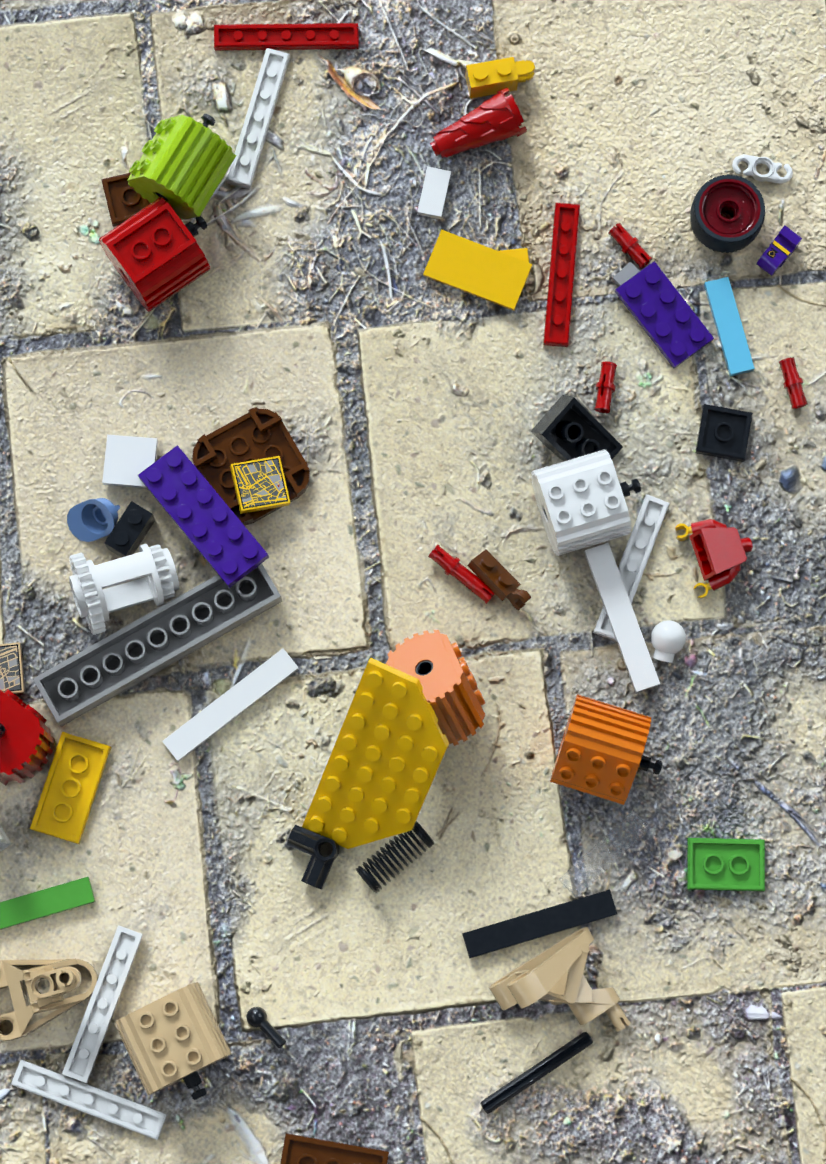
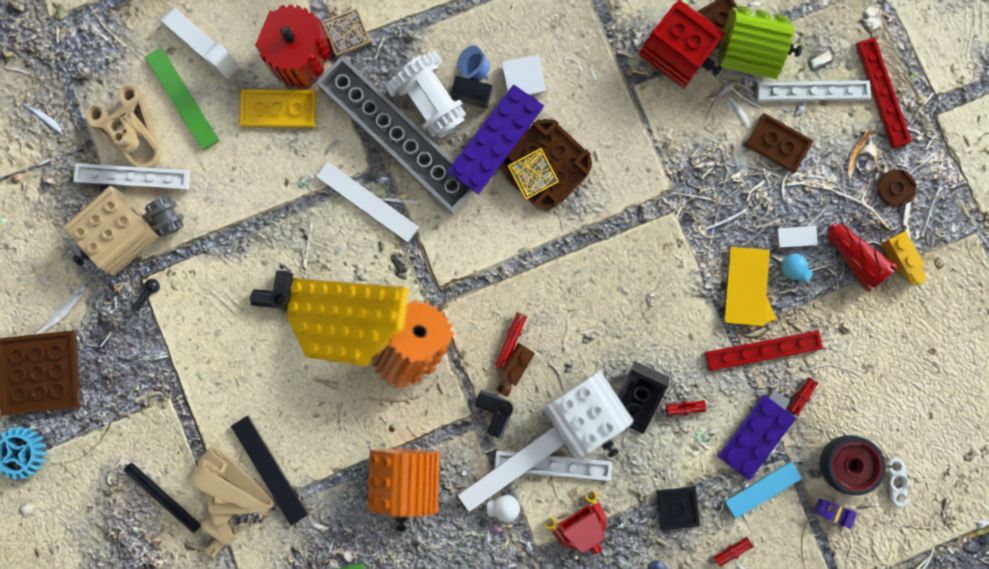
camera: 80 degrees right, 5 degrees up
white tile [11,1059,167,1140] -> none
black piece [356,821,434,893] -> none
none -> dark grey piece [144,196,184,237]
none -> black piece [475,390,514,439]
none -> reddish brown tile [745,113,814,174]
none -> medium azure piece [781,253,812,283]
none -> reddish brown tile [876,169,916,207]

